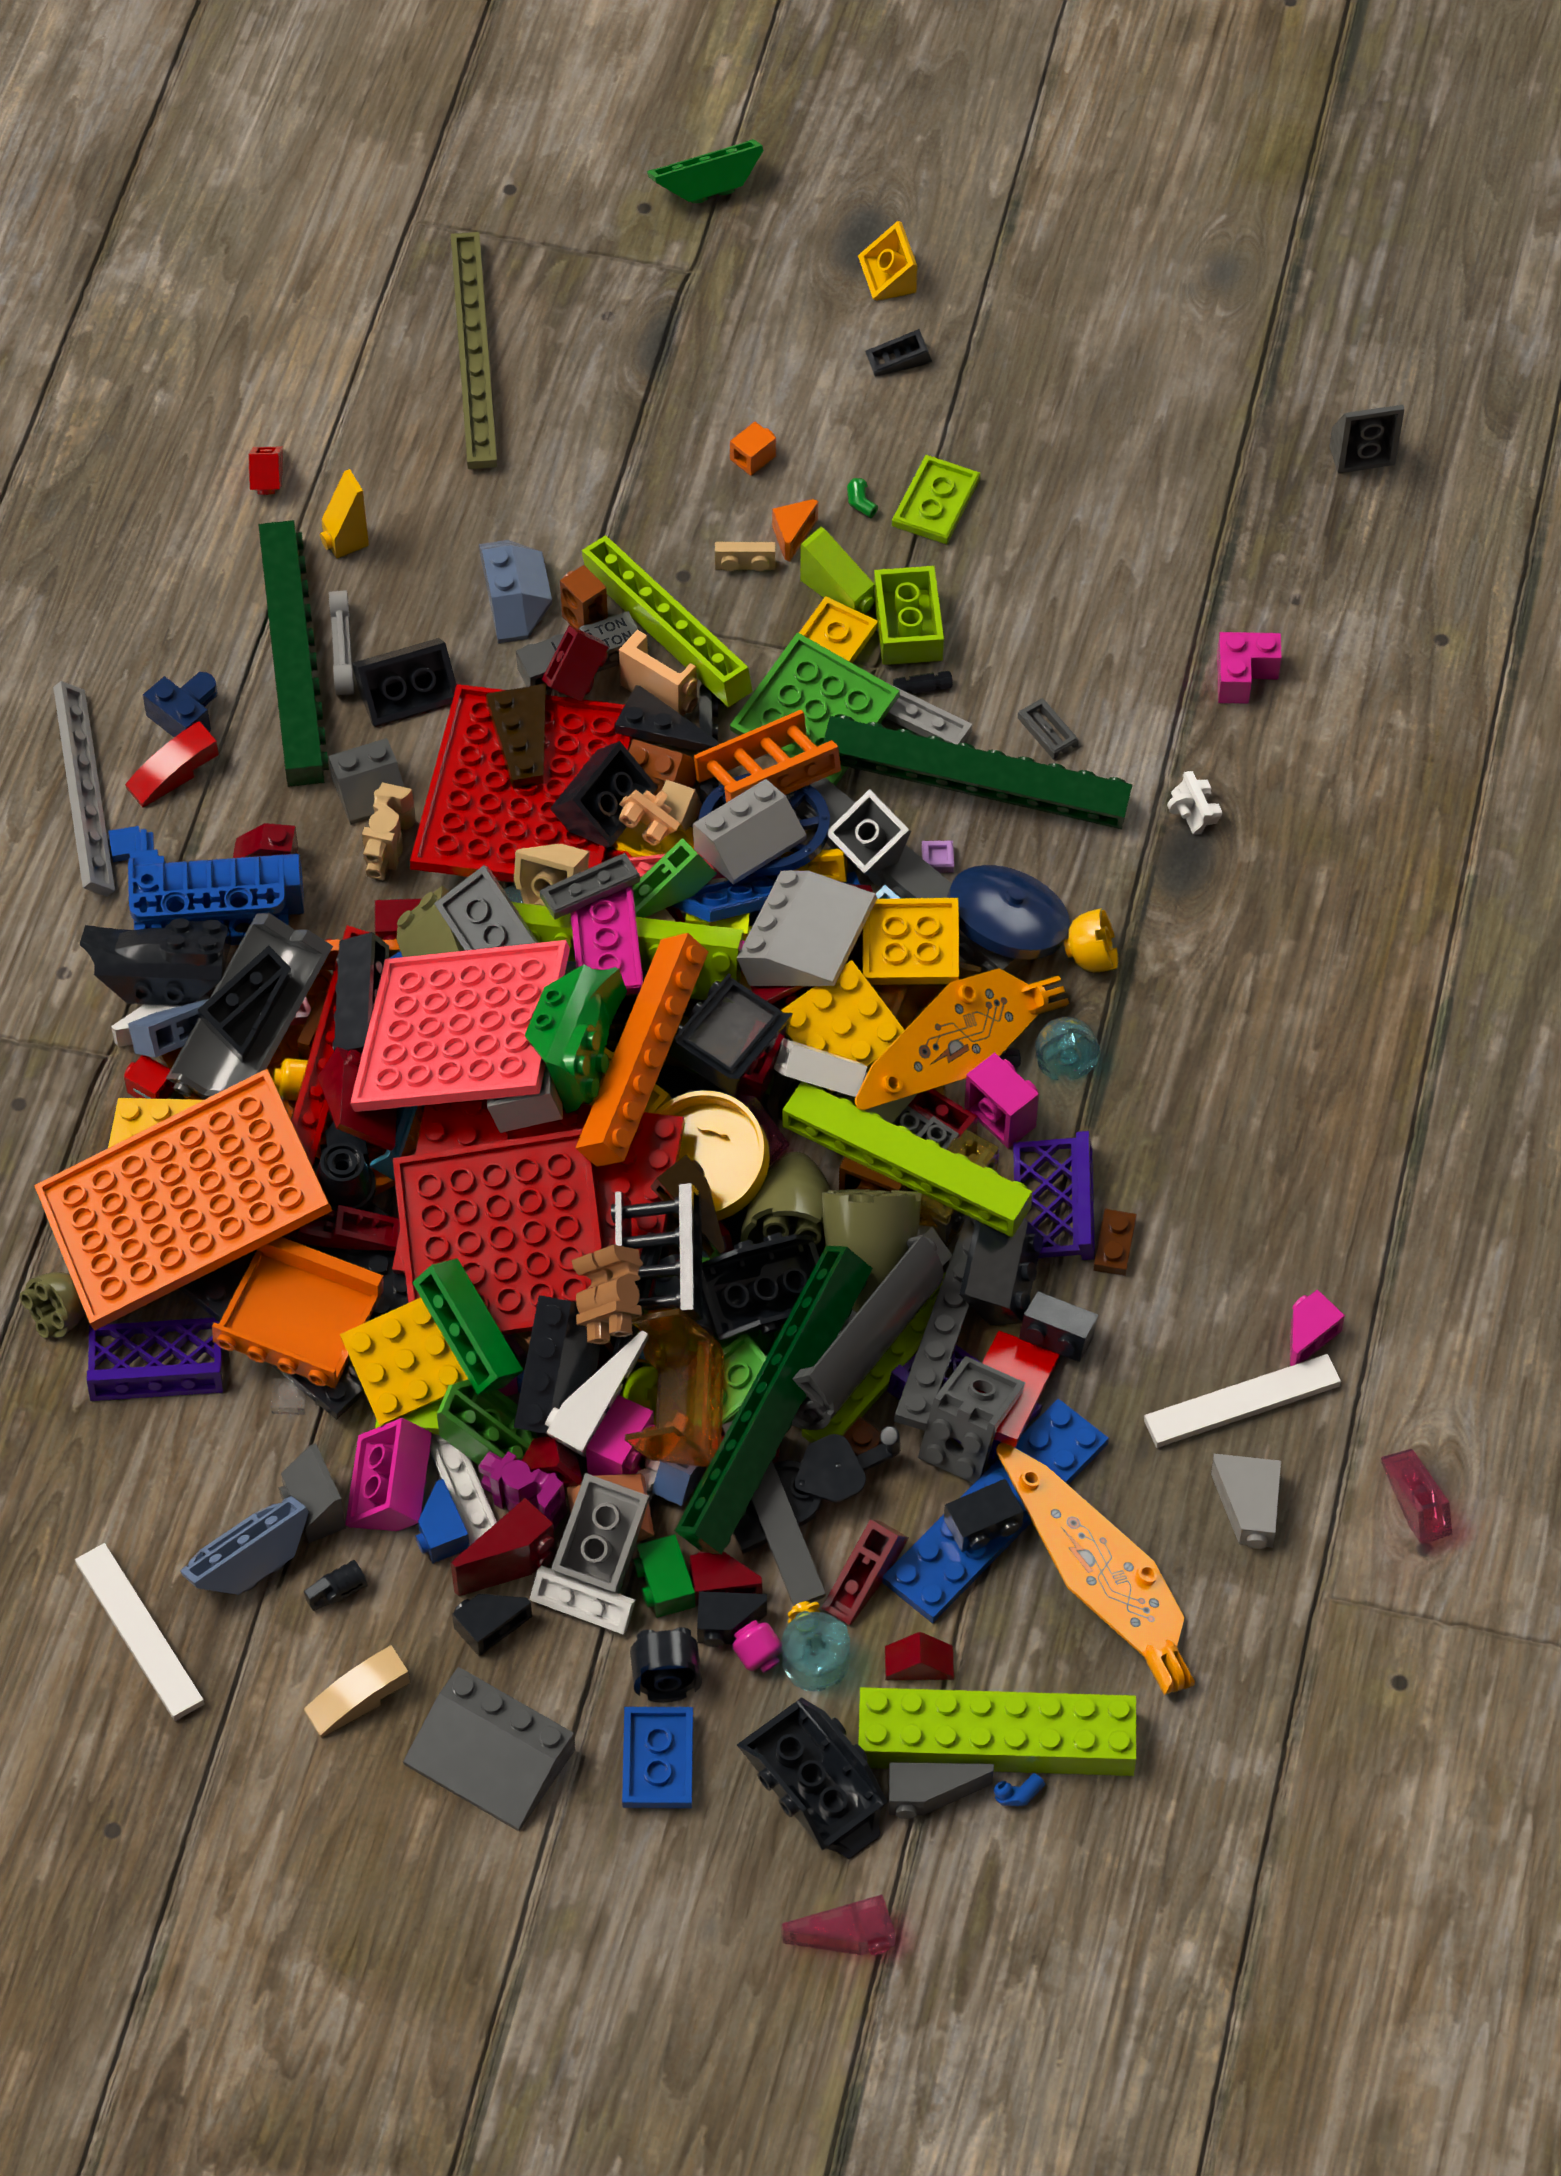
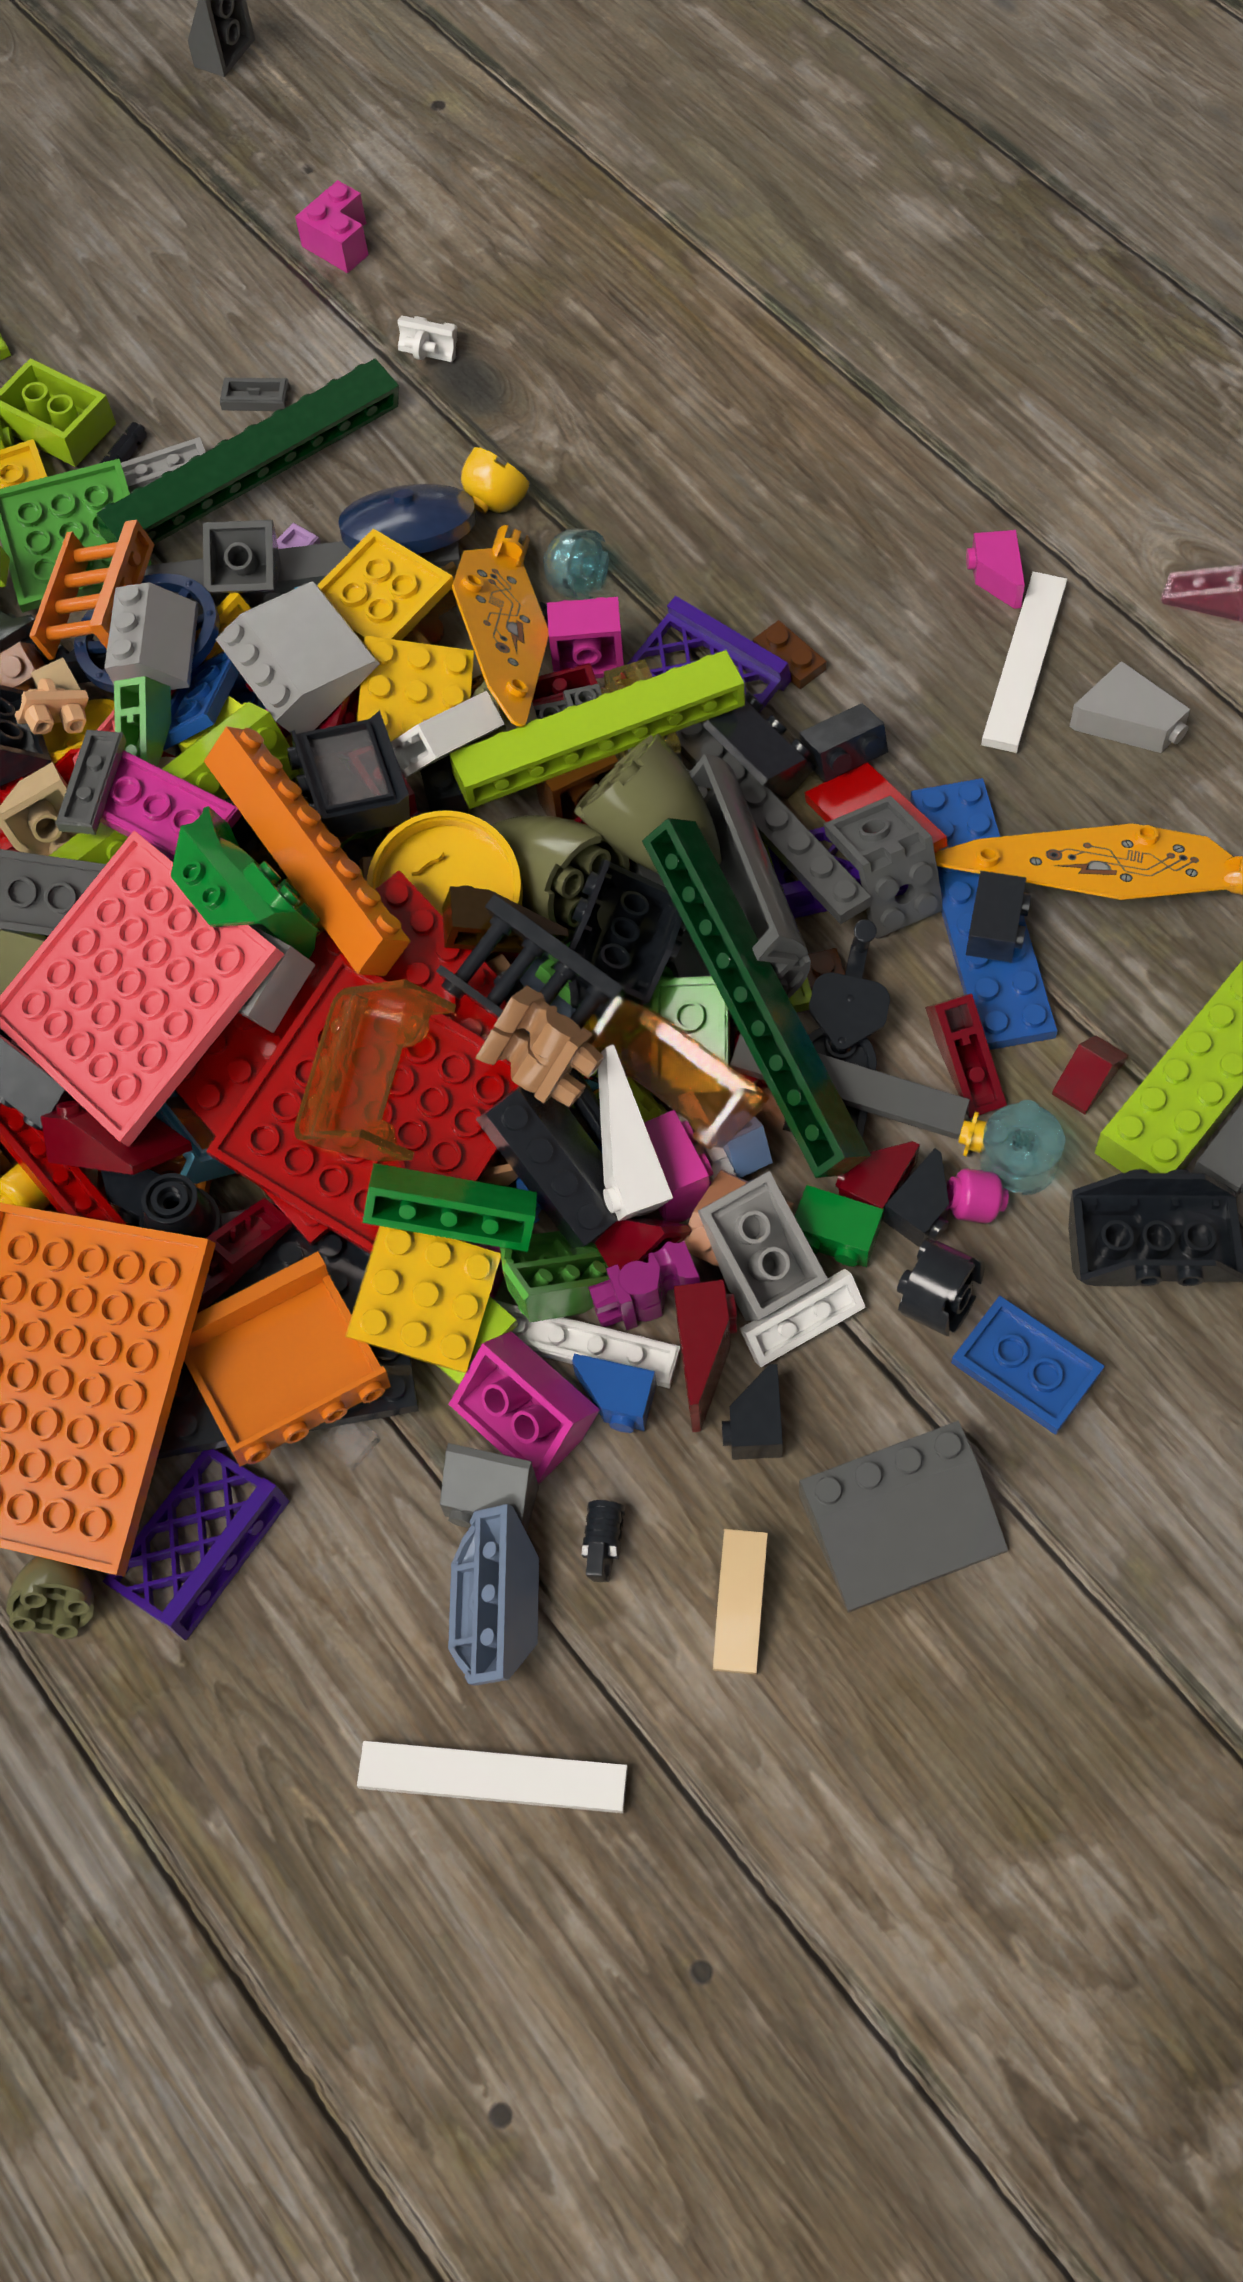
camera: 45 degrees left, 5 degrees up
none -> clear orange windscreen [294,979,456,1162]

